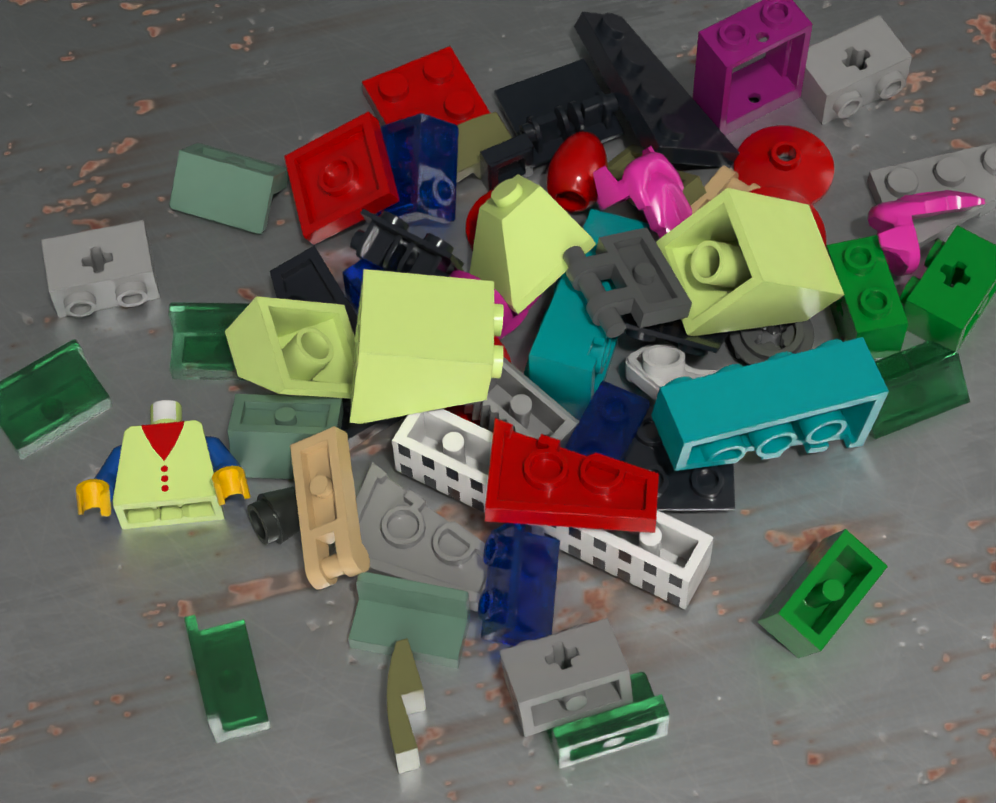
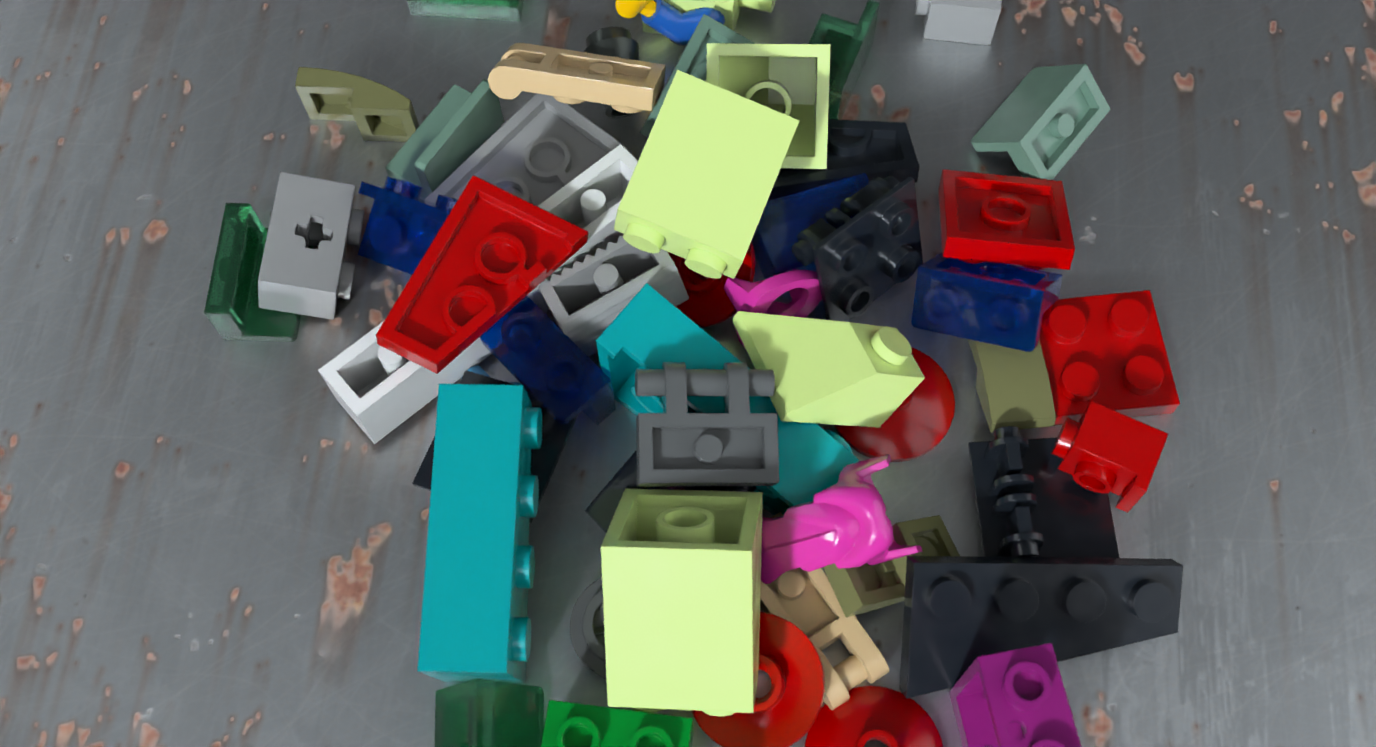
camera: 110 degrees right, 5 degrees up
black tile [480,133,533,192] -> none
red animal [546,132,608,212] -> none
white piece [626,338,717,401] -> none
green brick [757,529,888,658] -> none
none -> red brick [1051,401,1169,513]

